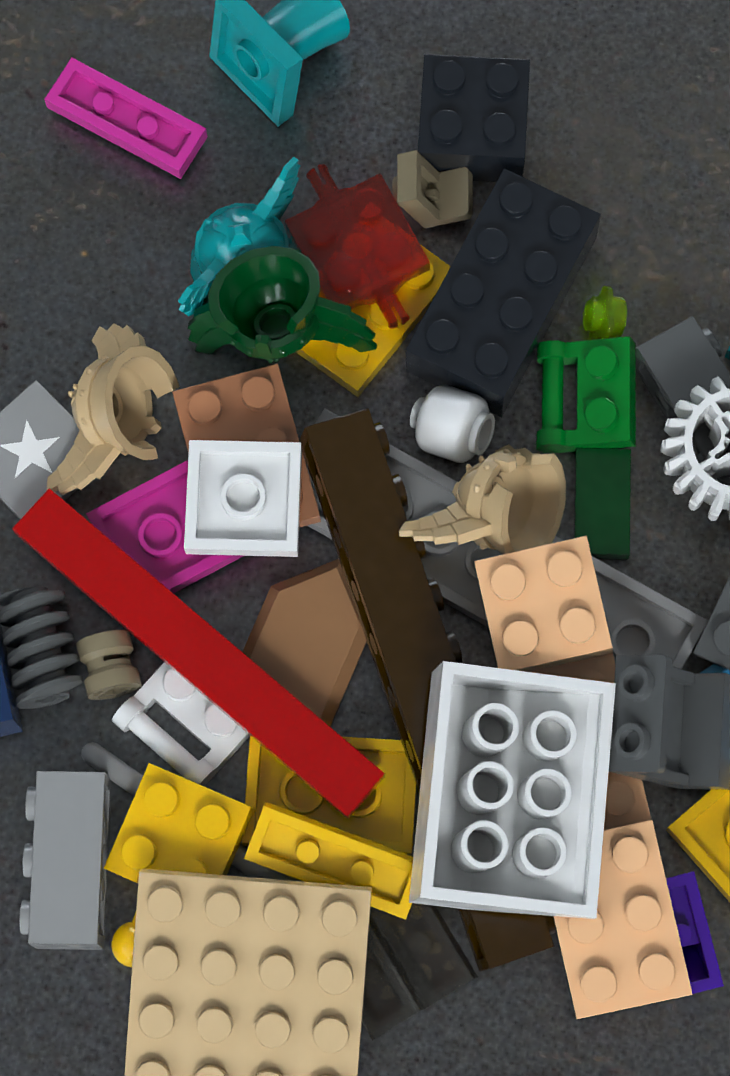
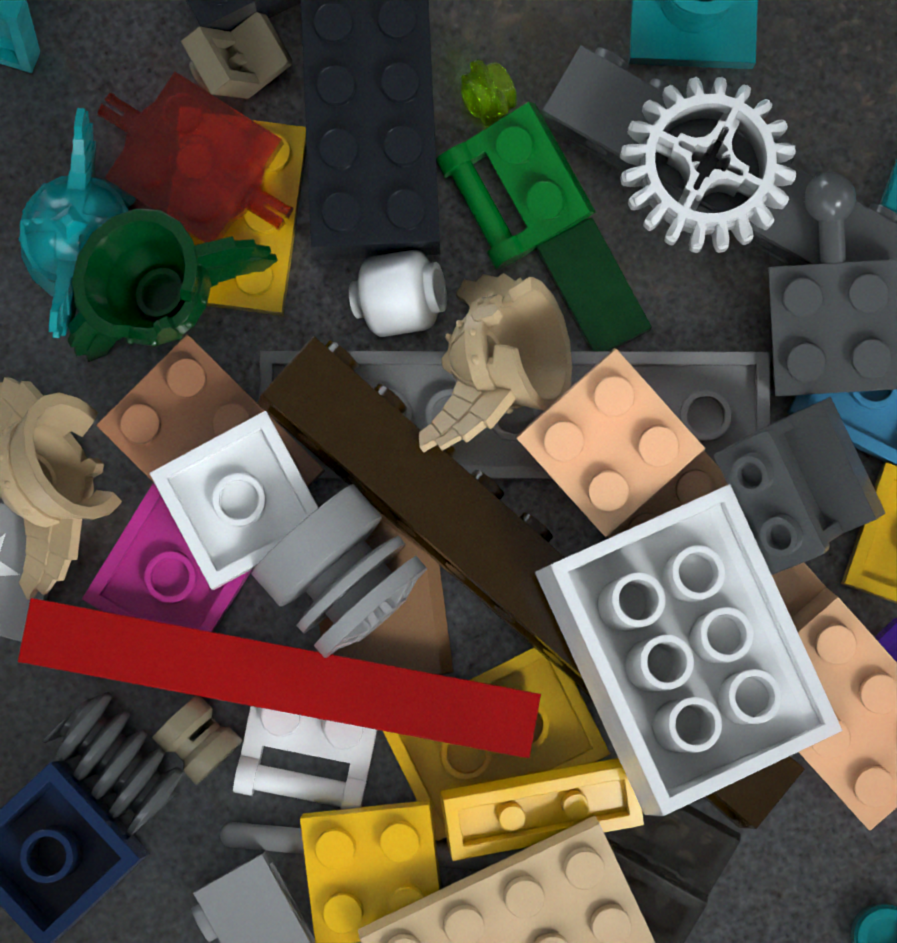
camera: 30 degrees left, 10 degrees up
none -> light grey wheel [251,484,428,658]

